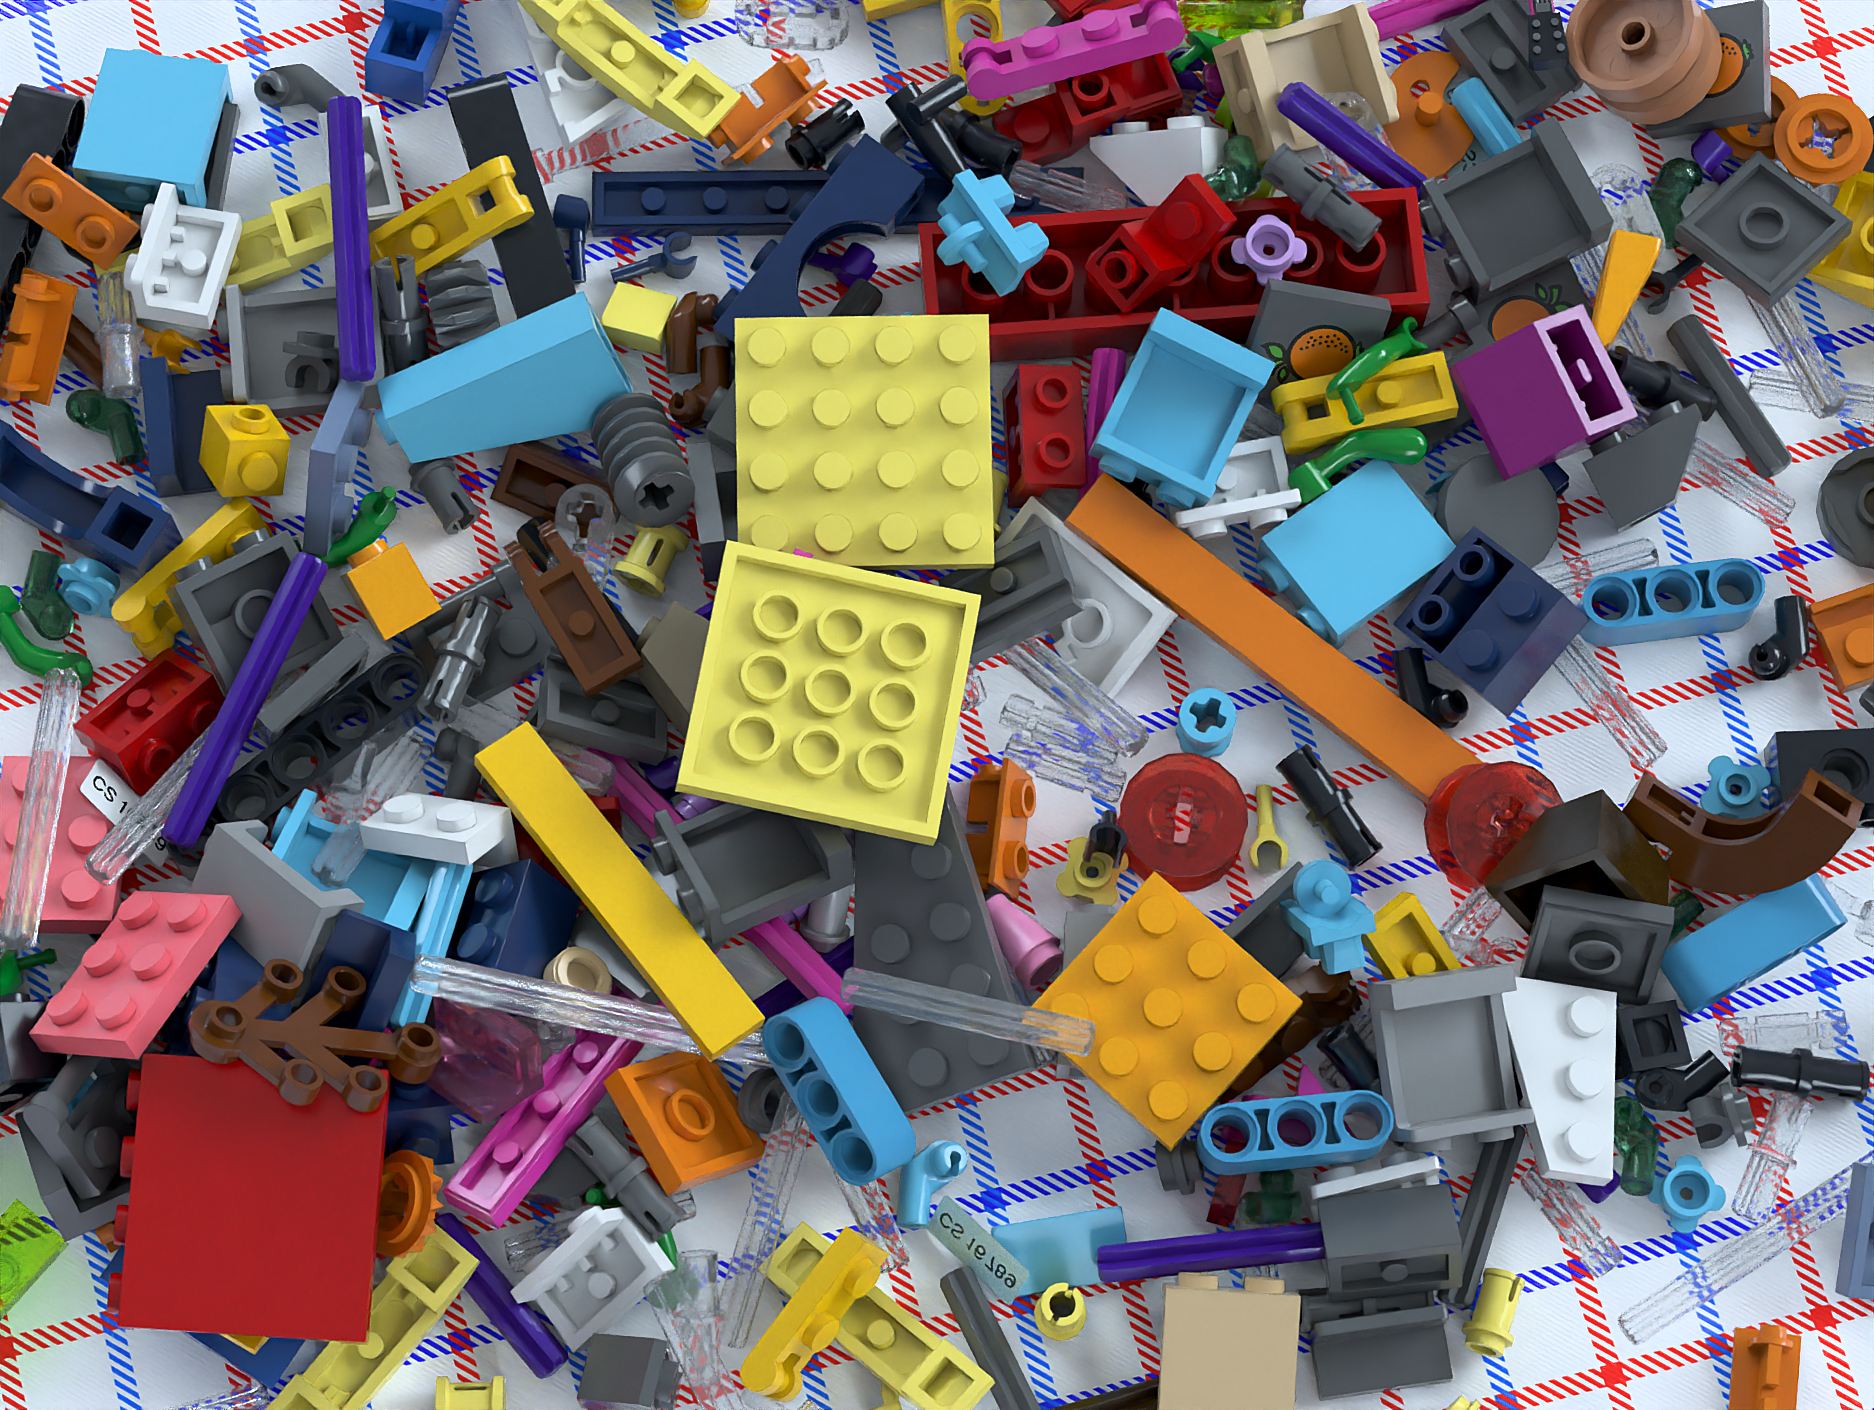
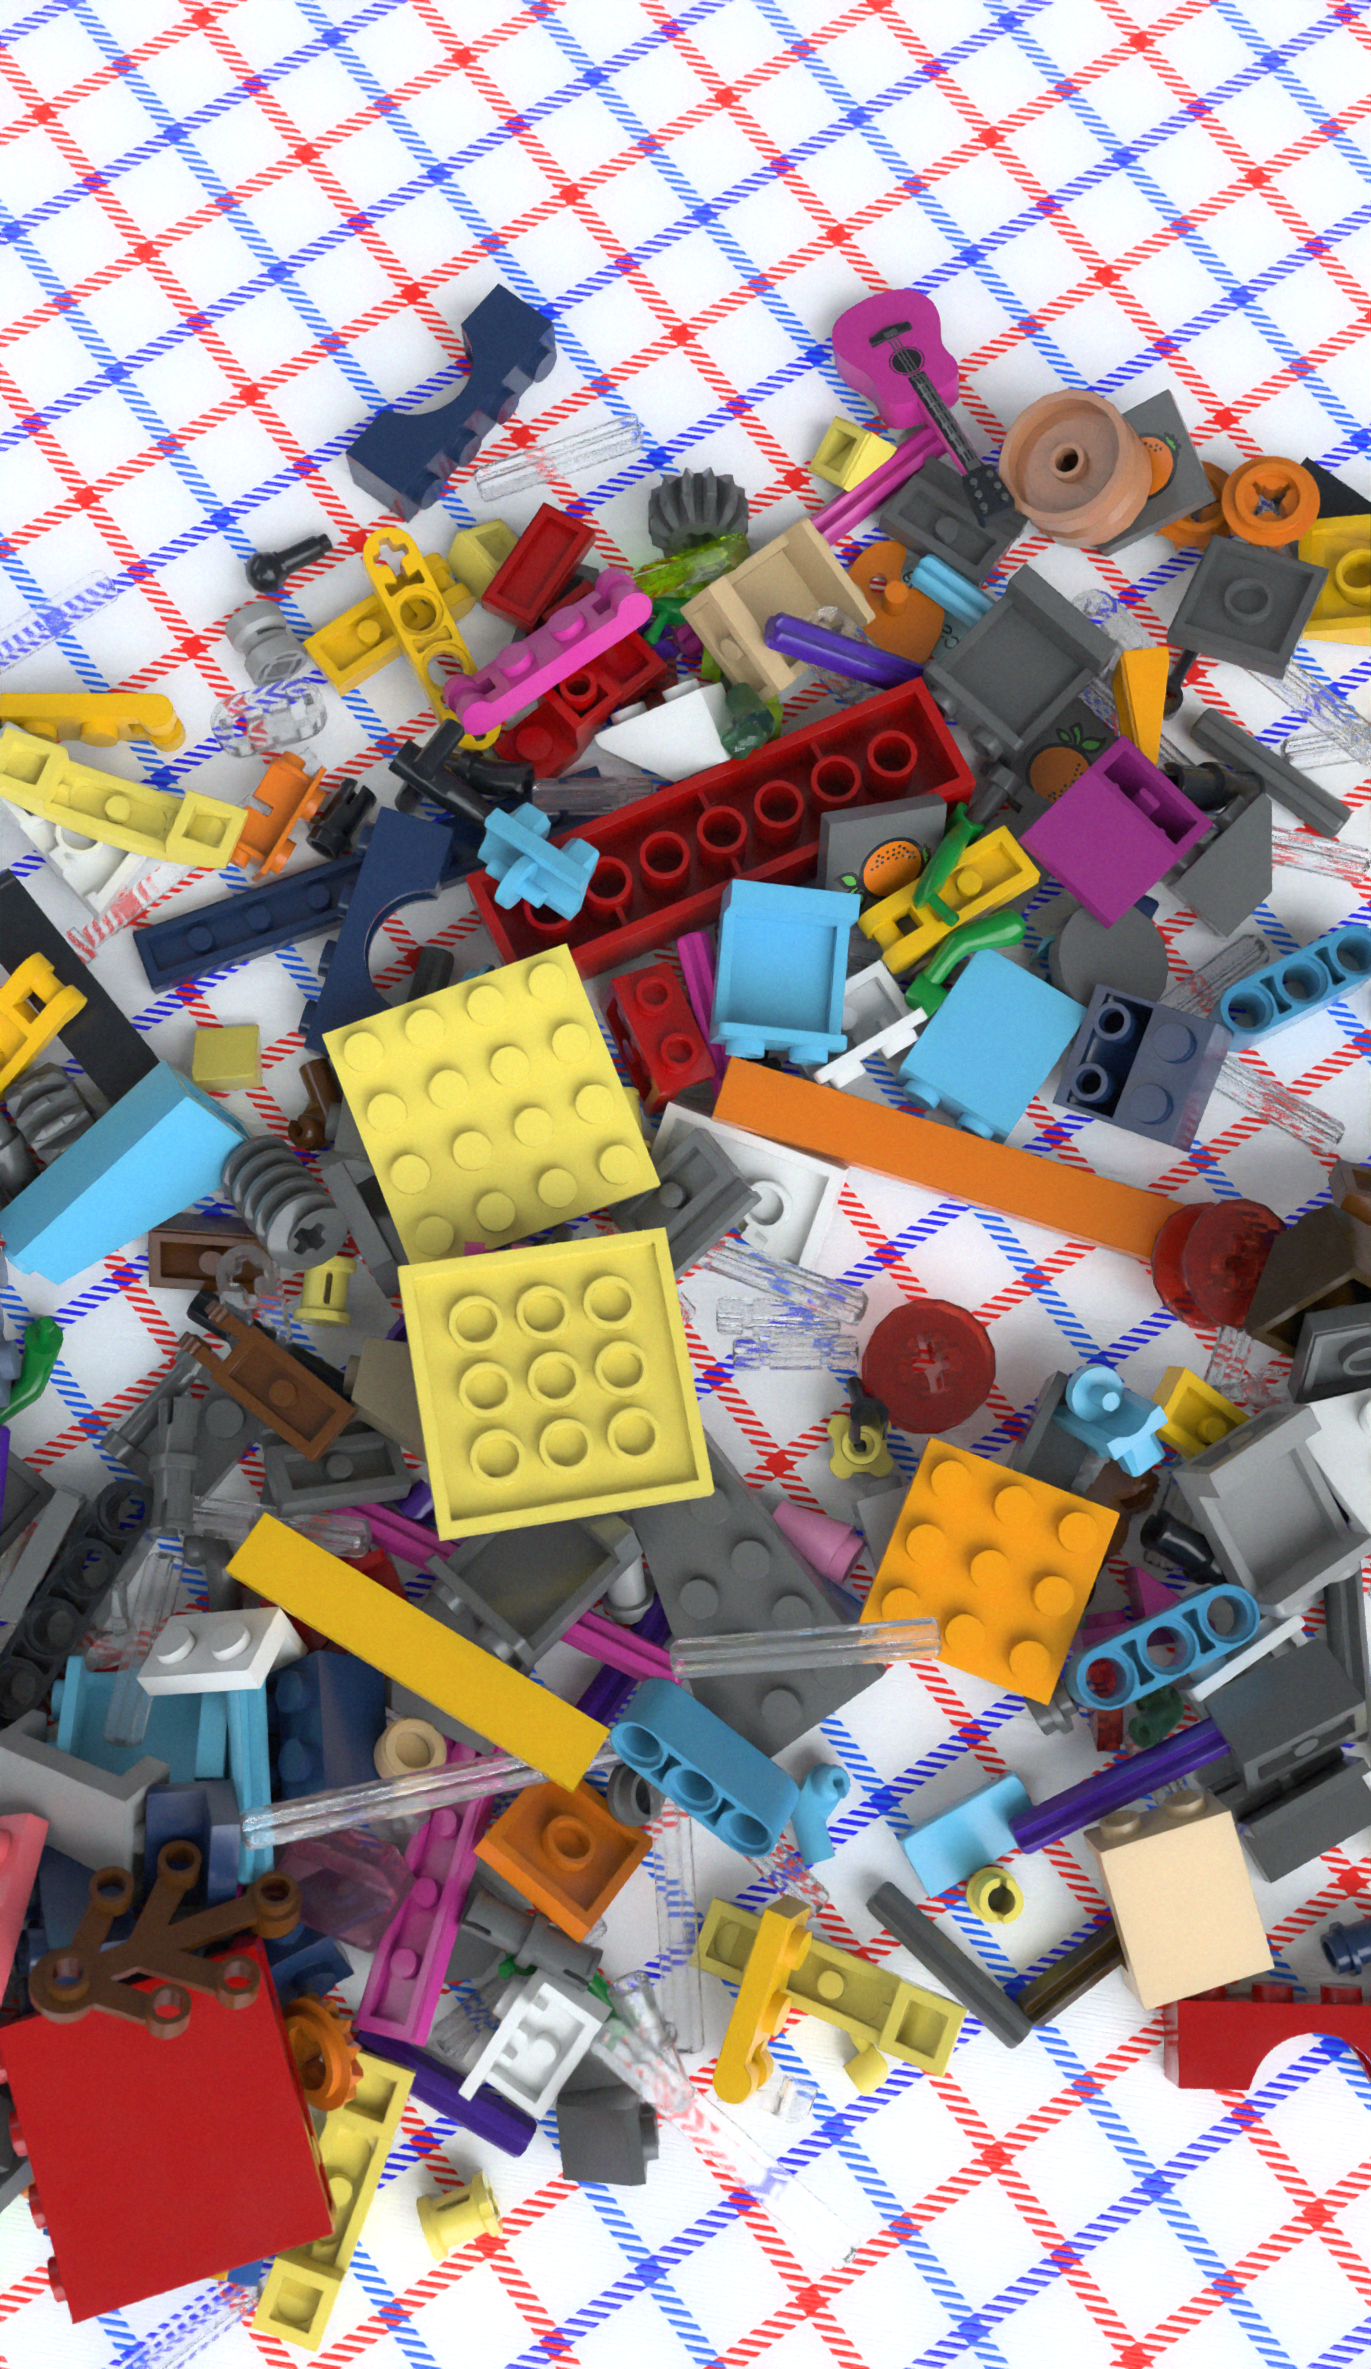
camera: 20 degrees left, 5 degrees up
light orange slope [340,538,442,641] -> none
dark grey pin [408,457,481,535] -> none
dark blue hand [553,194,591,284] -> none
dark blue hand [610,232,698,284] -> none
reddish brown arm [665,291,720,374] -> none
dark purple hand [807,242,878,288] -> none
clear light blue sticker [927,1195,1029,1305] -> none
orange hinge [965,758,1036,900] -> none
red slope [1085,173,1238,313] -> none
medium azure bush [1175,688,1237,761] -> none
lavender plate [1231,215,1307,286] -> none
light yellow hand [1247,784,1289,871] -> none
dark grey pin [1260,143,1383,252] -> none
black pin [1275,743,1384,871] -> none
black arm [1392,648,1469,729] -> none
clear green arm [1646,157,1703,250] -> none
dark purple hand [1690,129,1734,187] -> none

